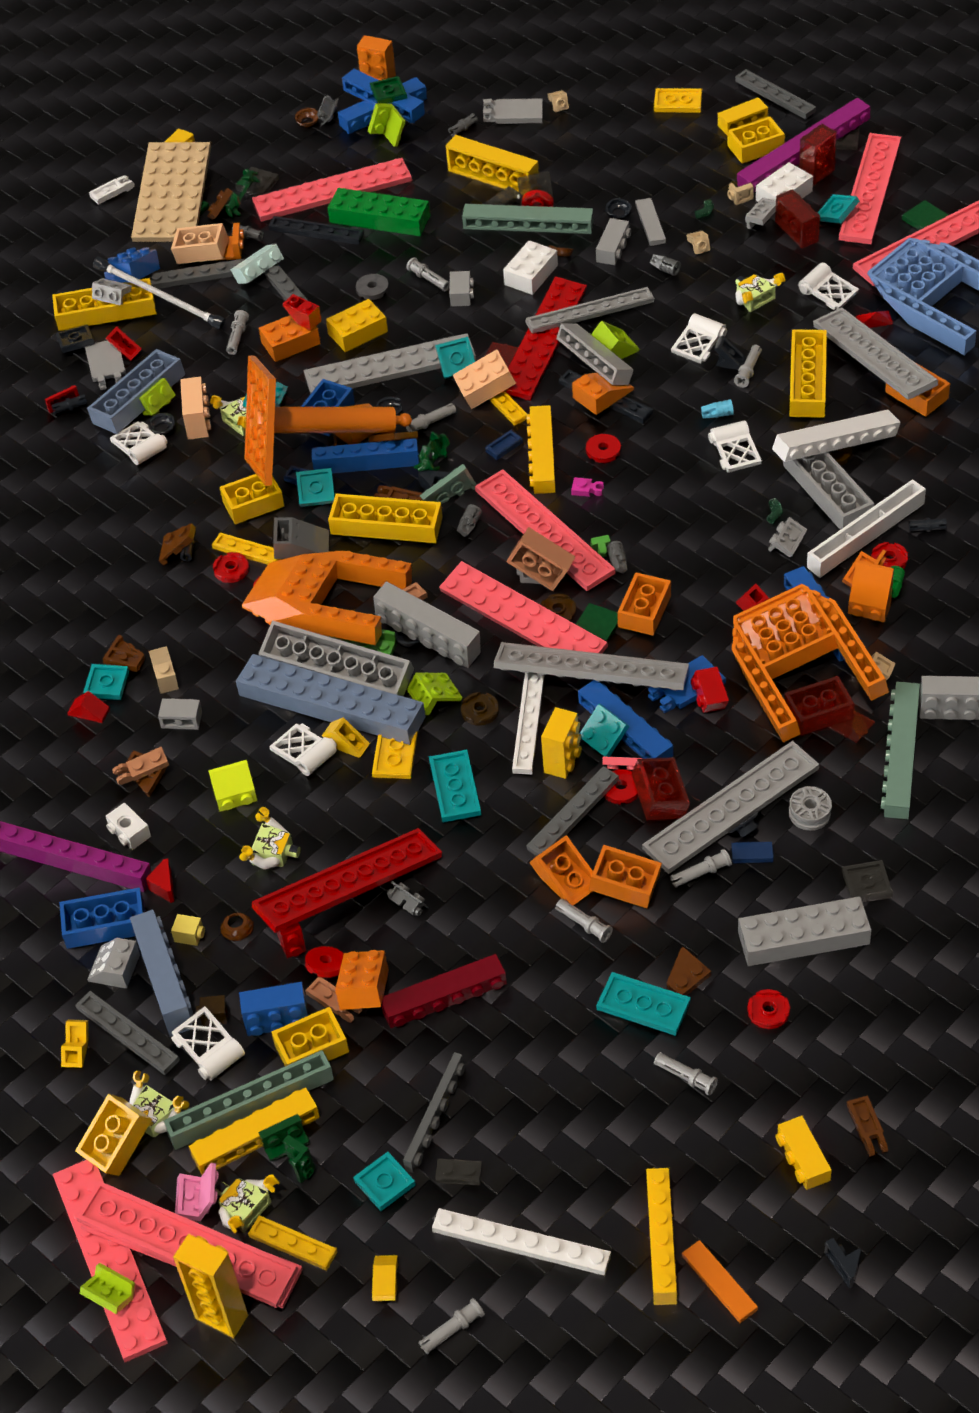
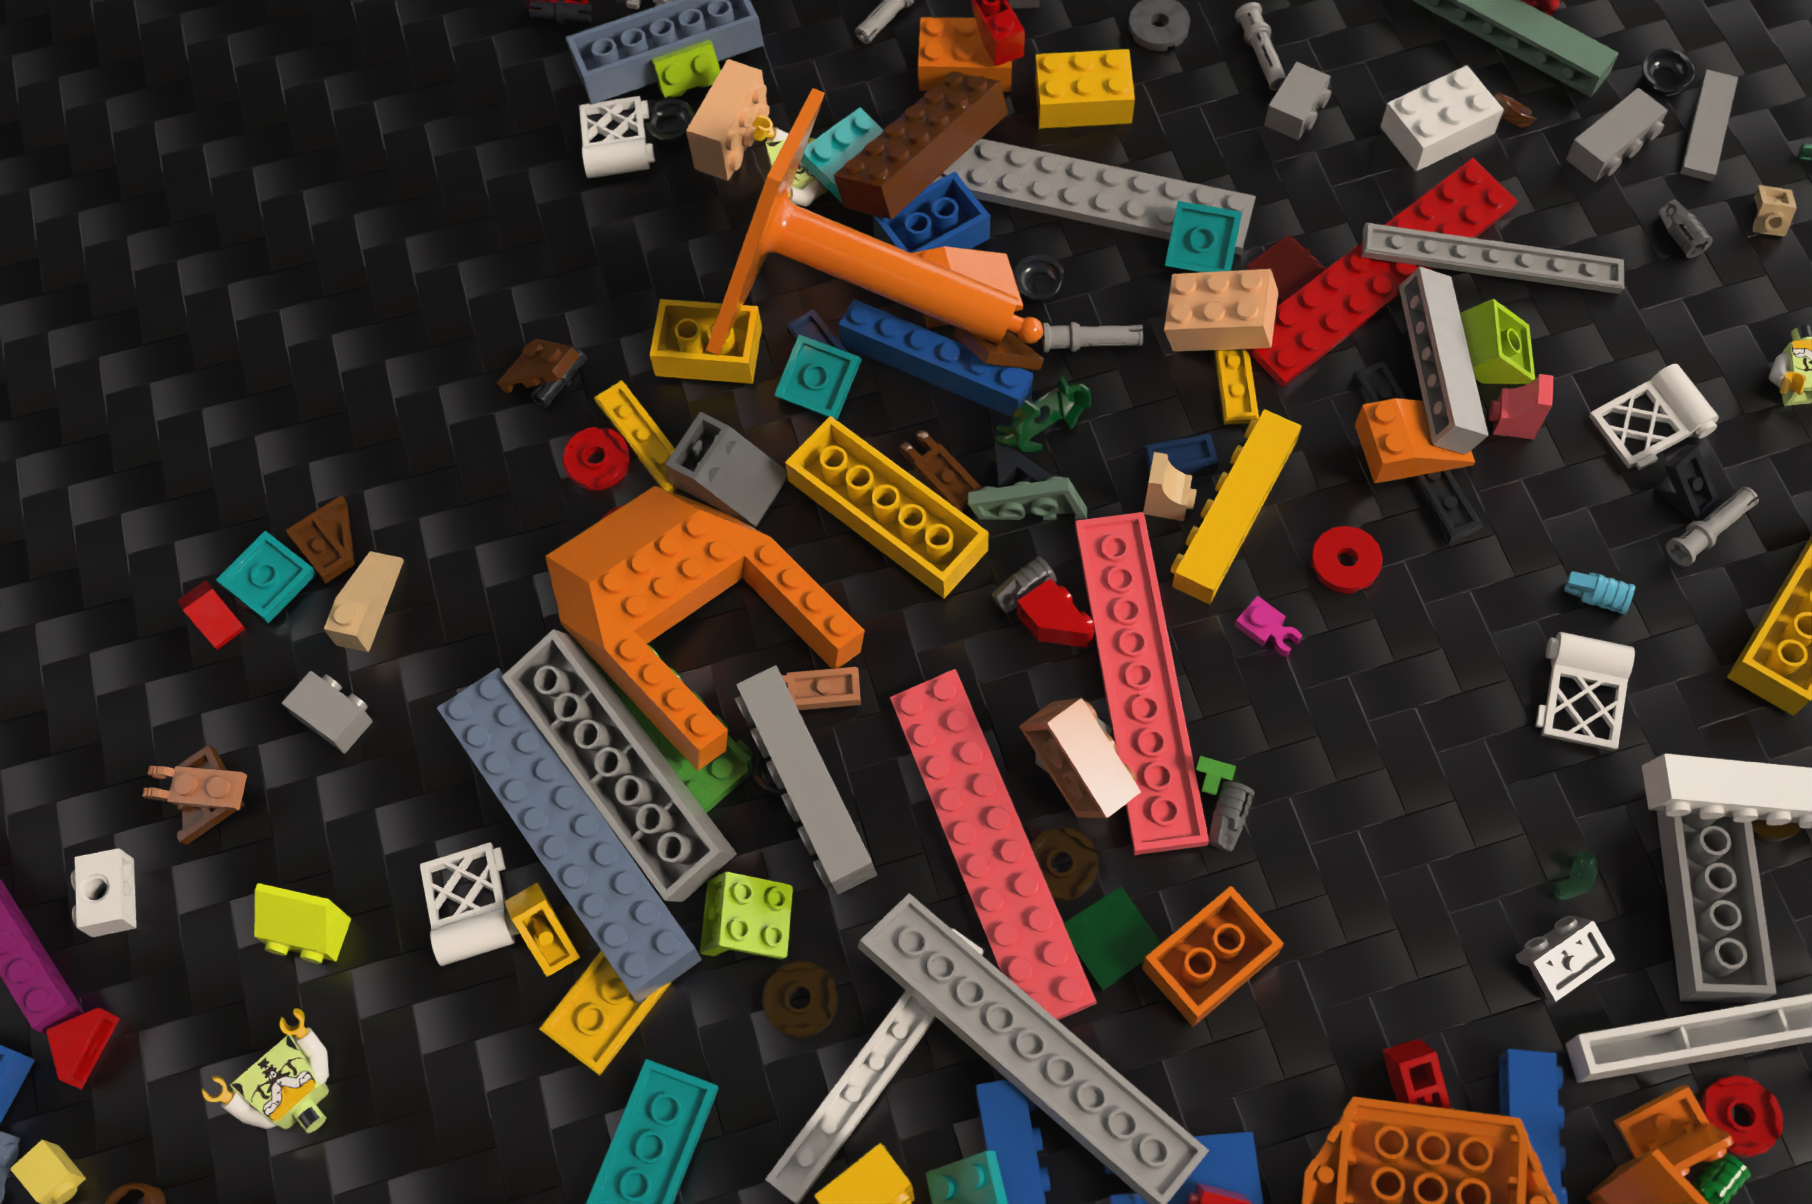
camera: 30 degrees right, 15 degrees up
none -> reddish brown brick [833,72,1008,220]
none -> red slope [1017,578,1095,648]
none -> tan arch [1143,452,1197,521]
none -> coral arch [1488,374,1553,439]

